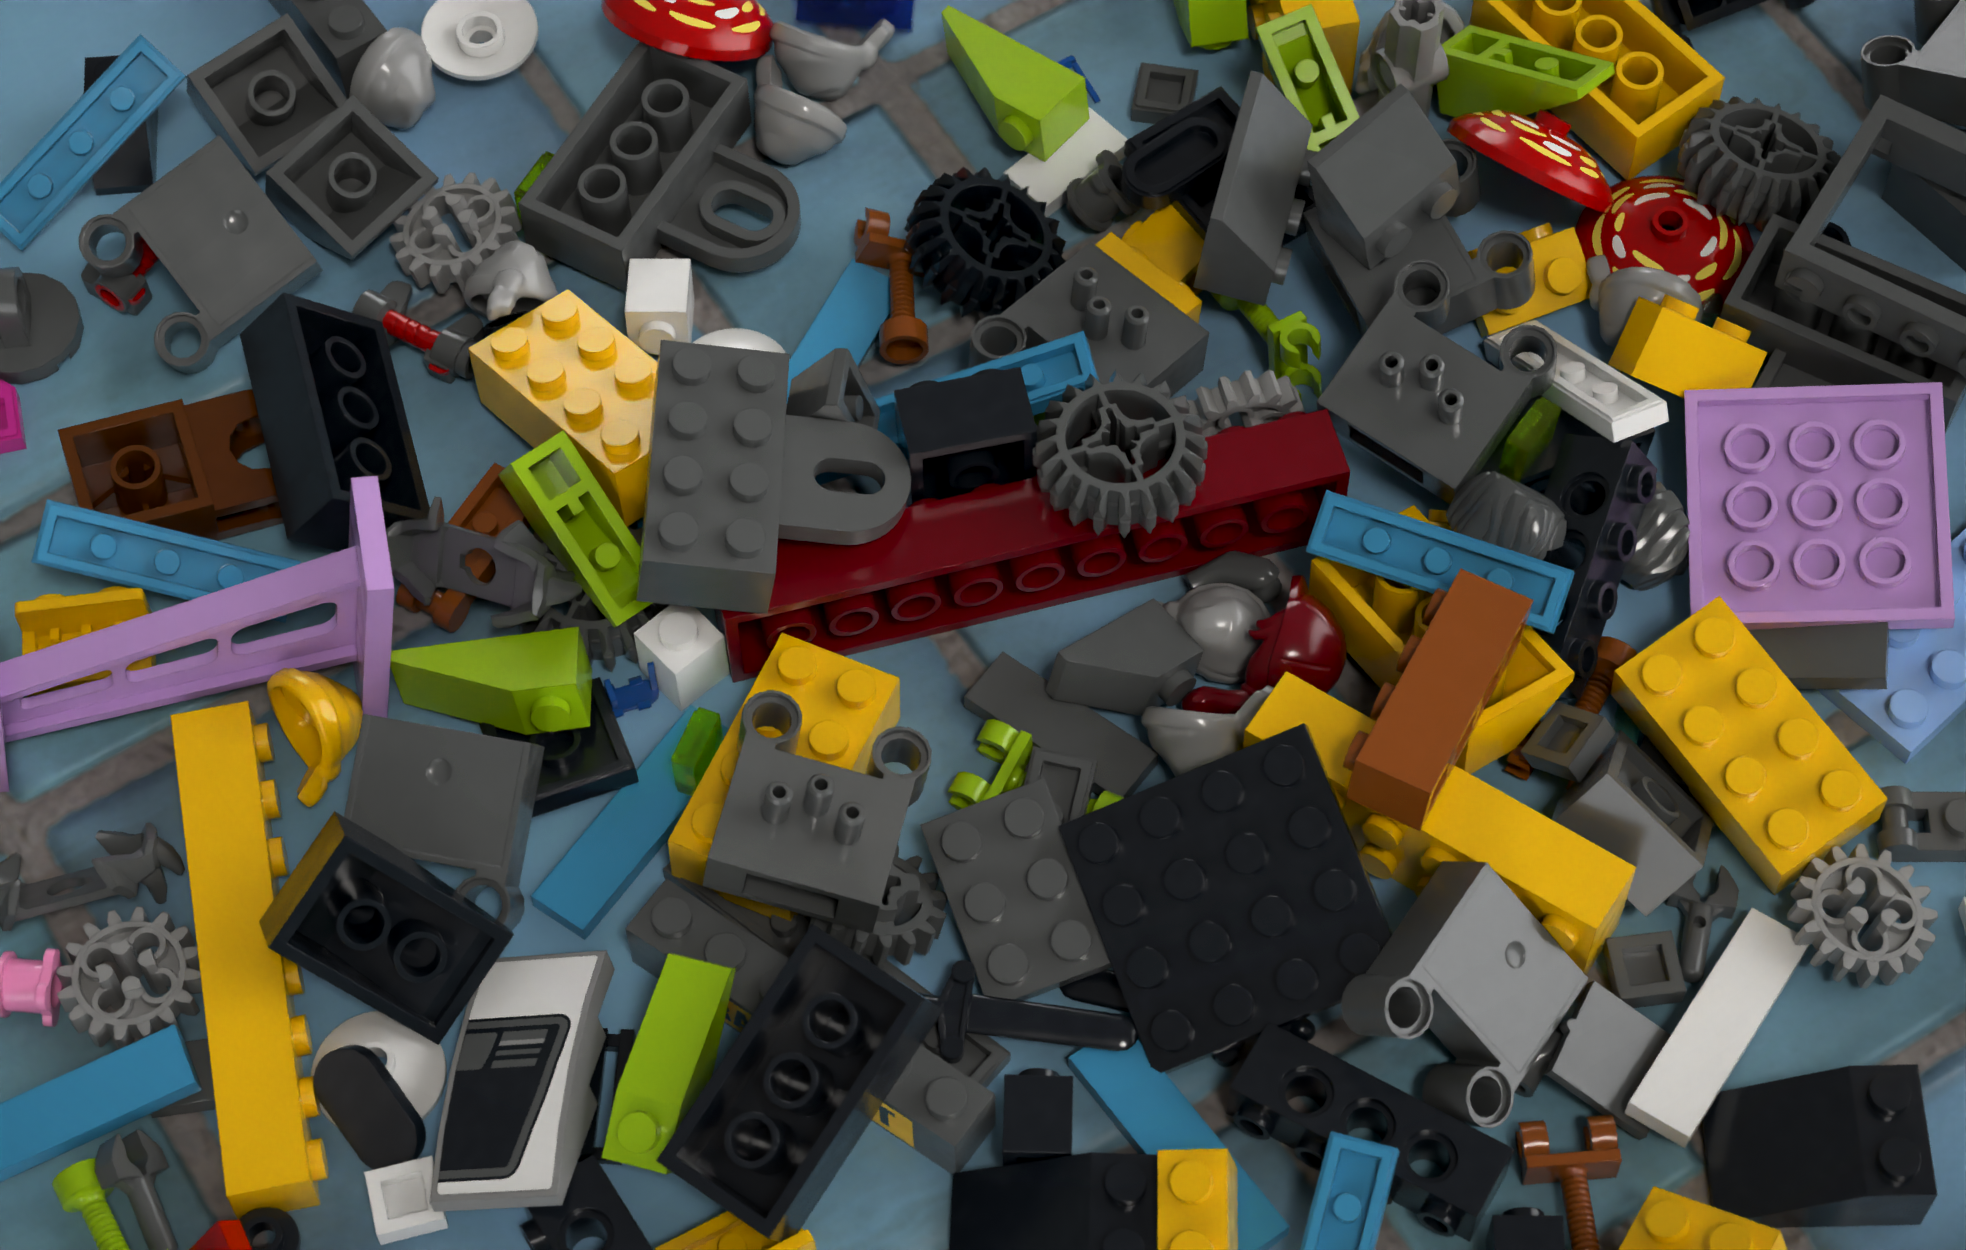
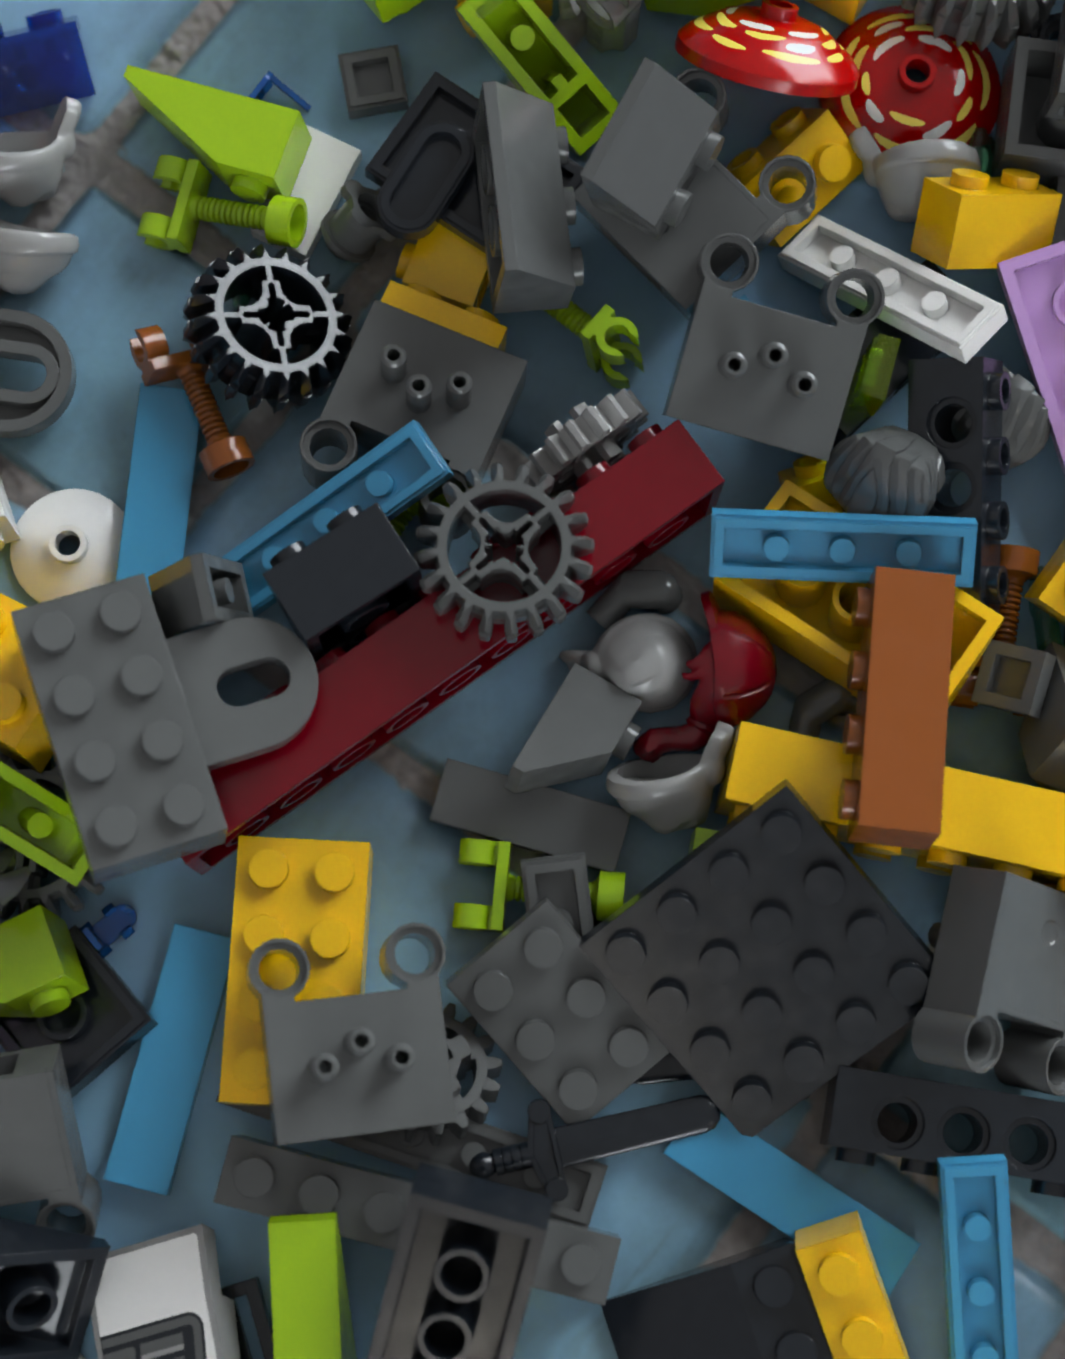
camera: 25 degrees left, 20 degrees up
white brick [633,604,730,712] -> none
clear neon green tile [671,707,724,796] -> none
black brick [1002,1068,1073,1166] -> none
none -> lime bar [136,155,308,254]

